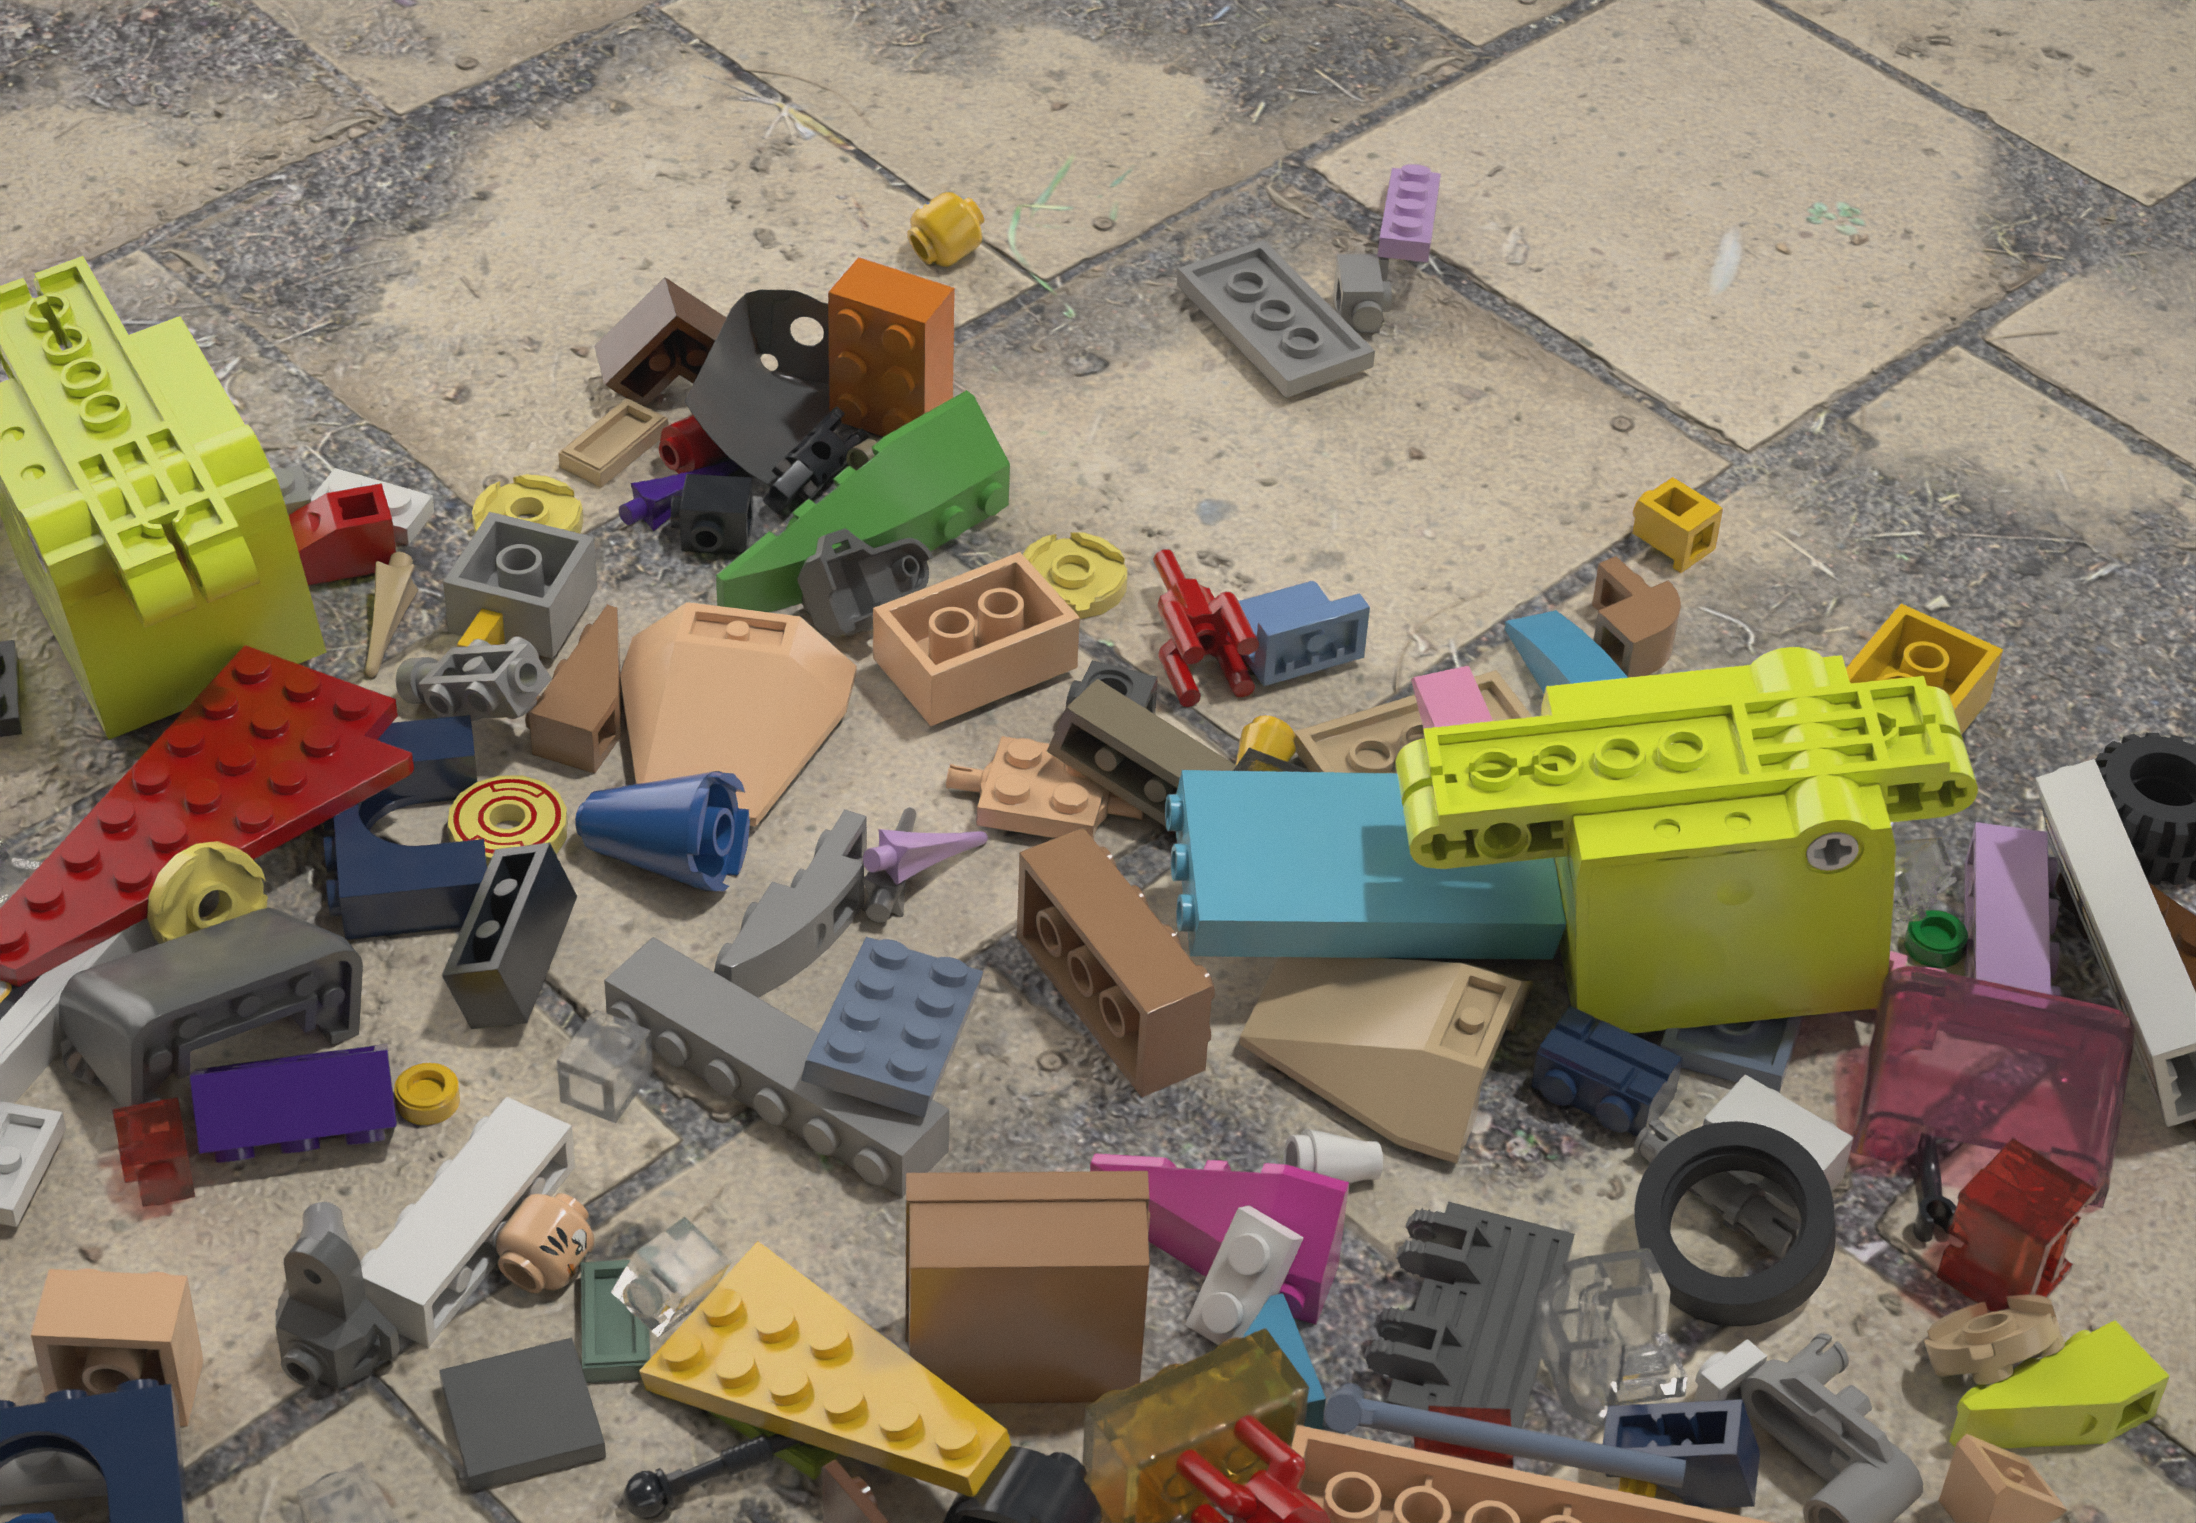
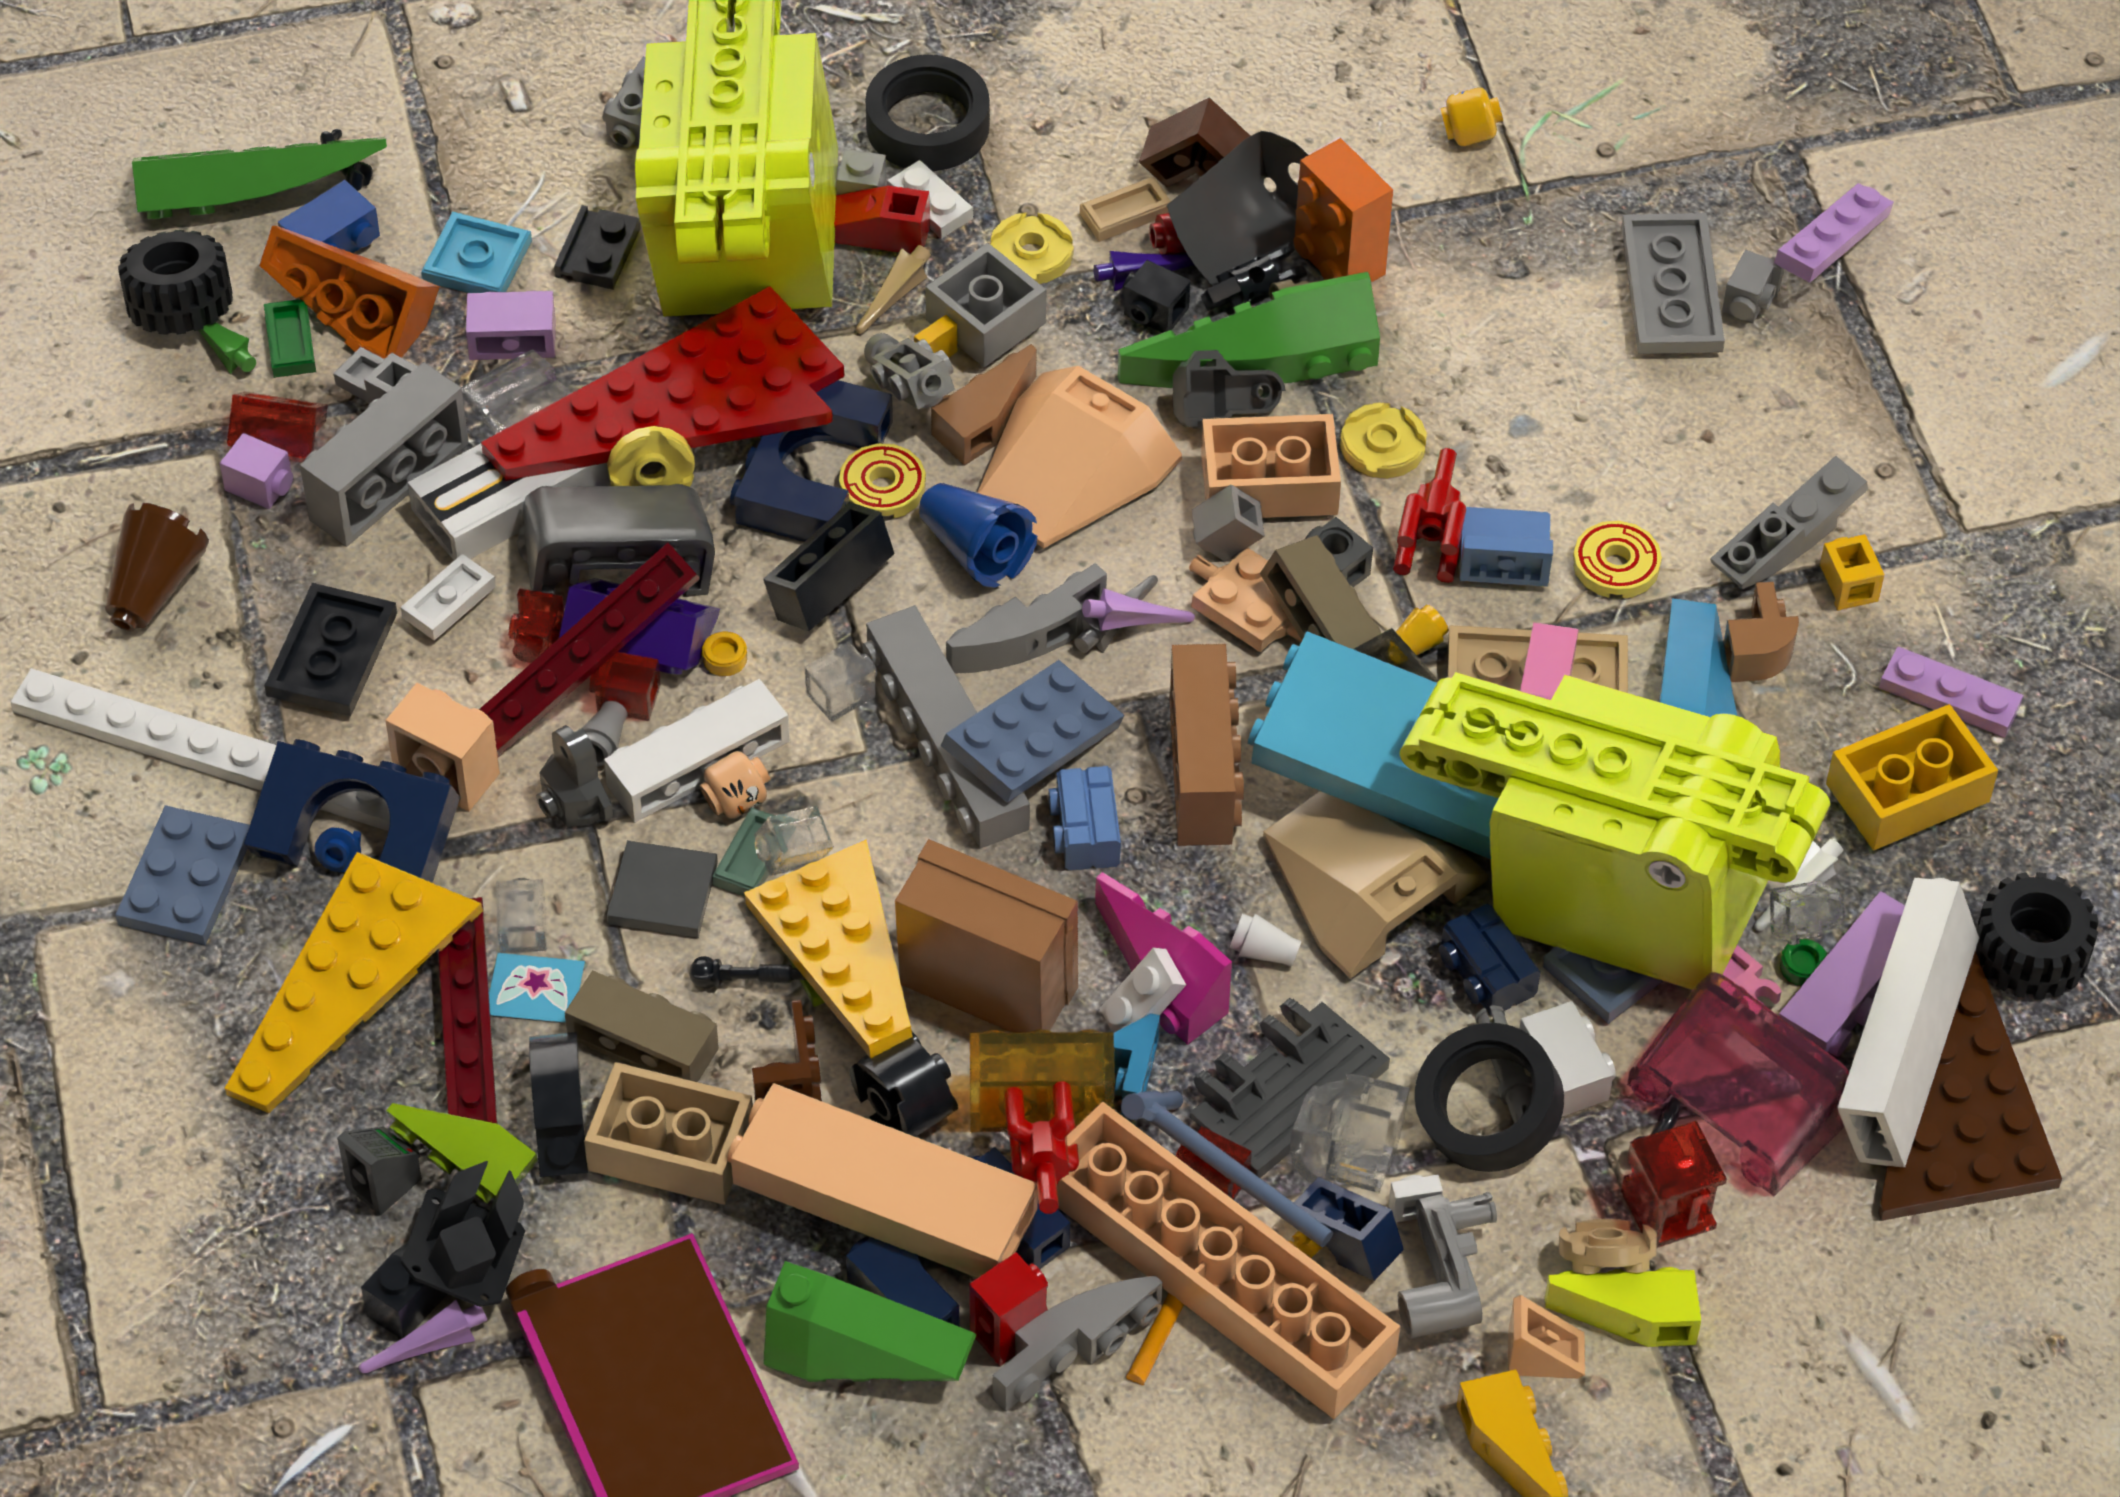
camera: 30 degrees right, 10 degrees up
none -> dark red plate [479,543,700,757]
none -> clear red brick [589,652,661,721]
none -> black tyre [865,55,990,171]
none -> medium blue brick [1048,766,1121,870]
none -> light grey brick [1192,484,1265,562]
none -> light yellow tile [1573,520,1662,598]
none -> light grey slope [1710,456,1868,589]
none -> lavender plate [1879,646,2023,738]

